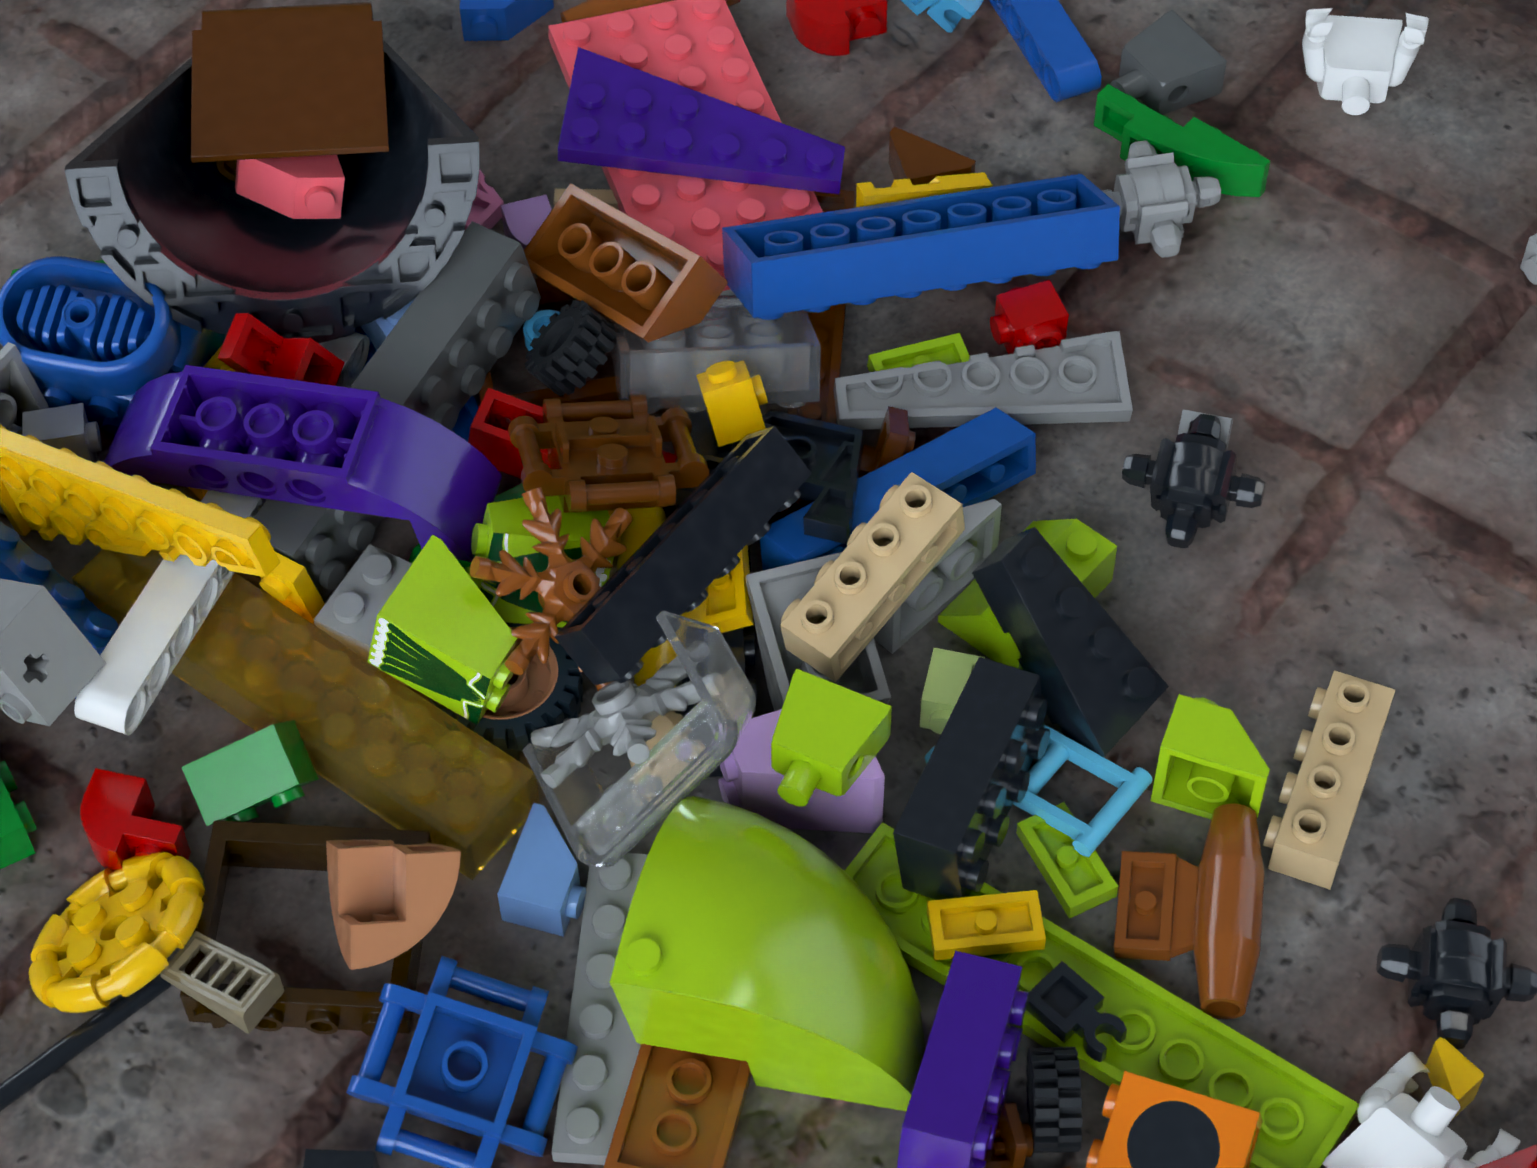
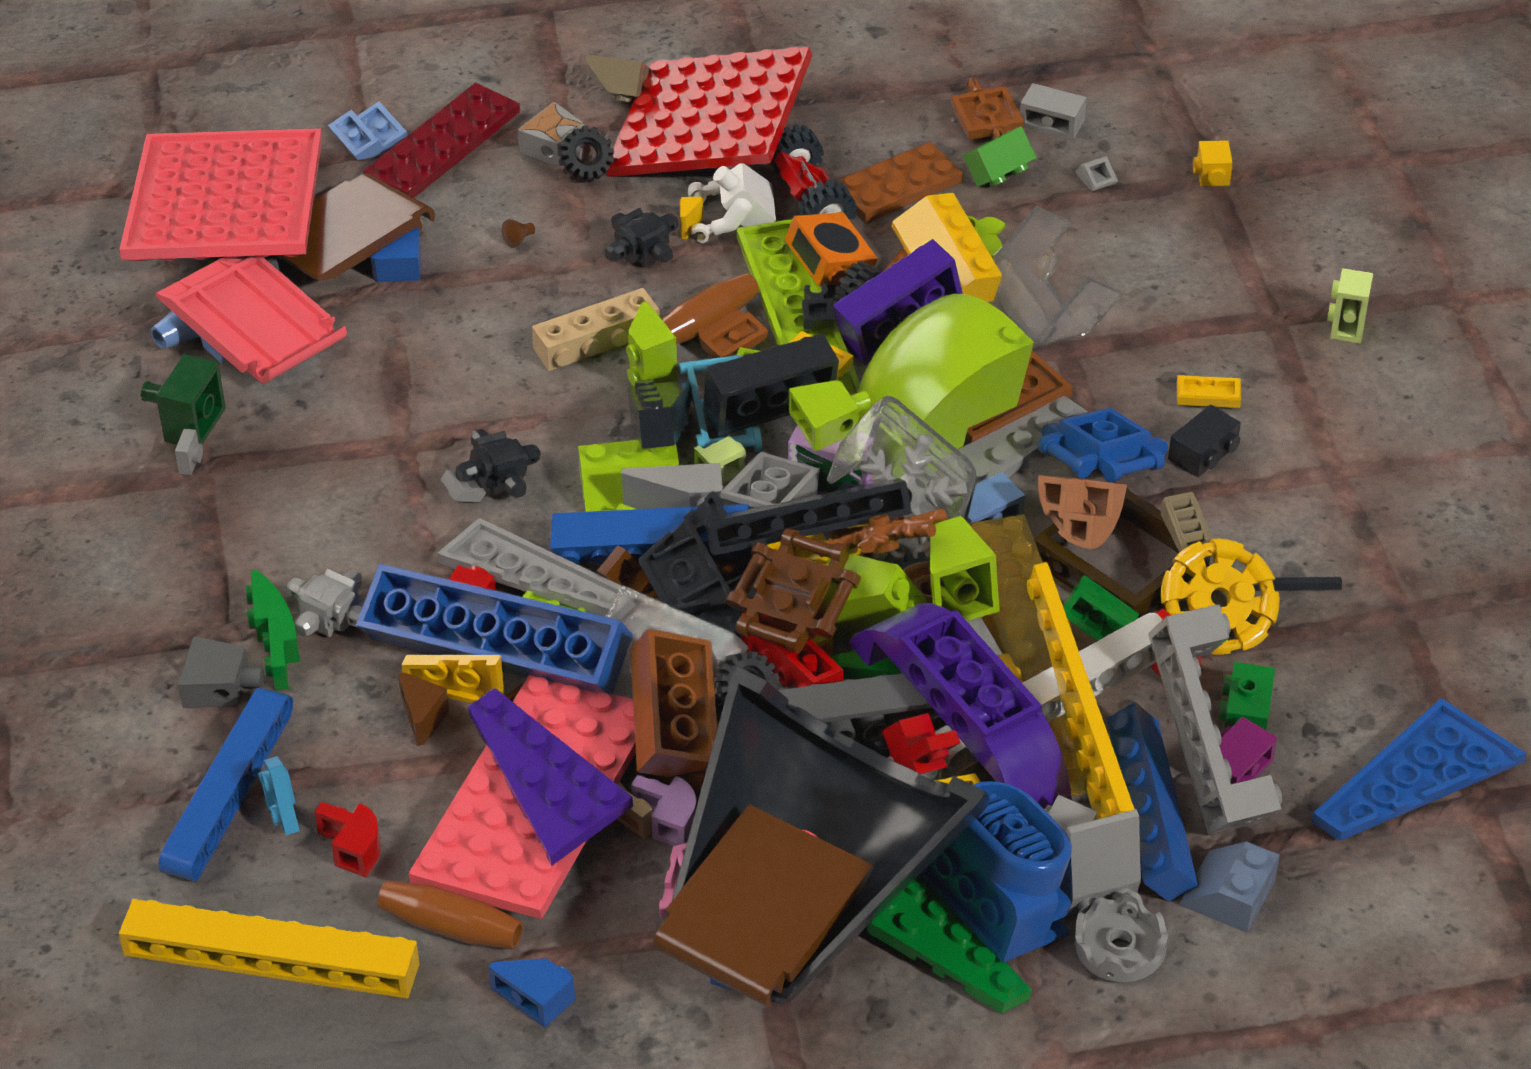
camera: 140 degrees left, 10 degrees down
yellow brick [696,360,768,447] -> none
tan brick [780,472,965,683] -> none
white torso [1302,8,1429,115] -> none

